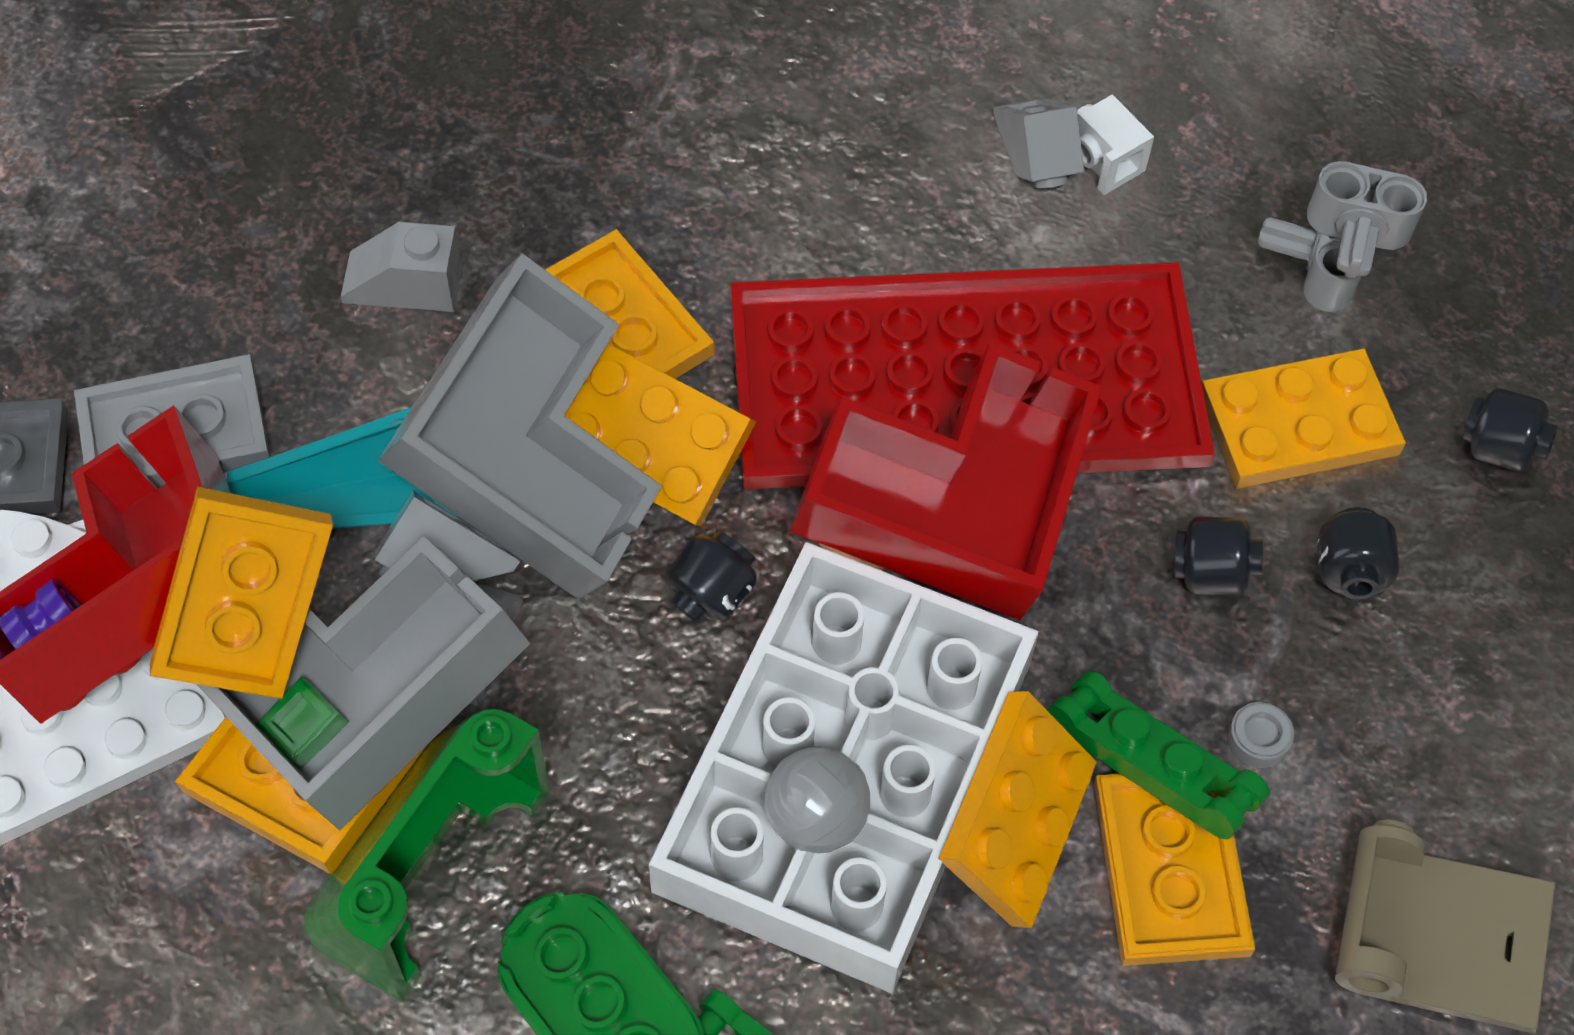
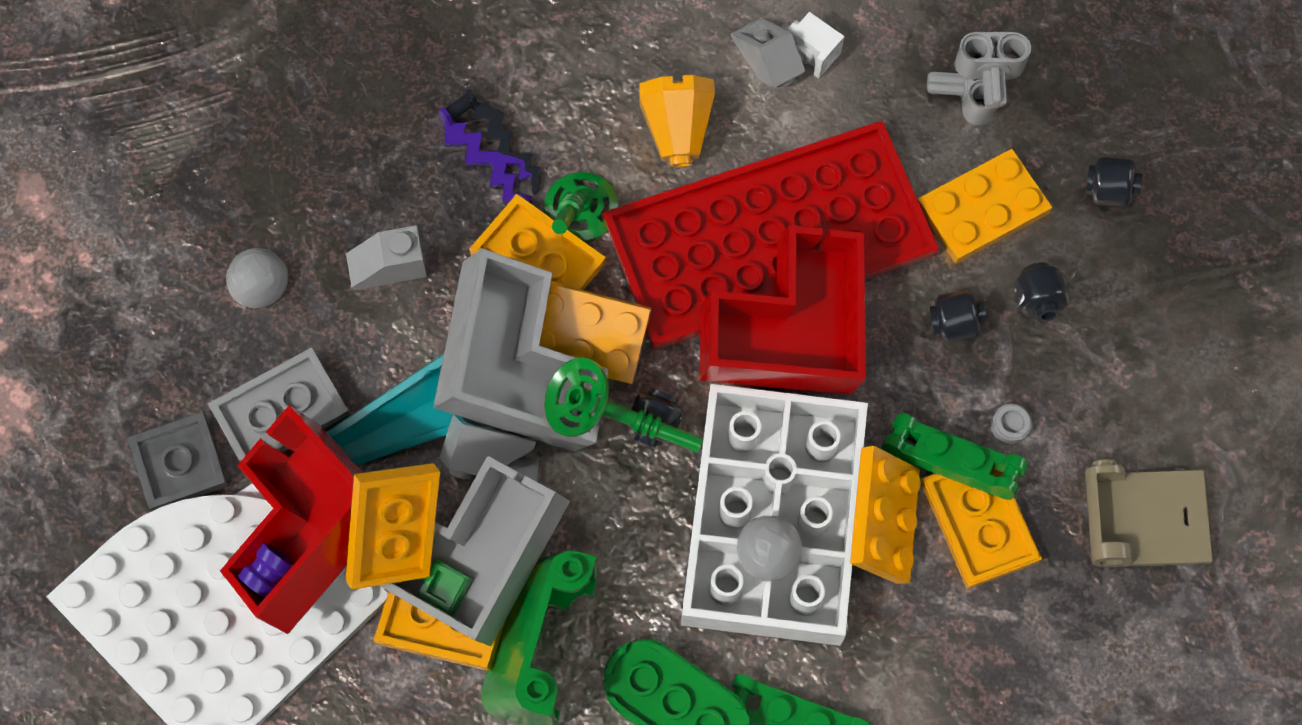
camera: 15 degrees left, 10 degrees up
none -> light grey piece [226,248,289,308]
none -> piece [438,89,541,203]
none -> green dish [544,172,619,242]
none -> green dish [544,358,703,453]
none -> light orange cone [639,75,715,168]

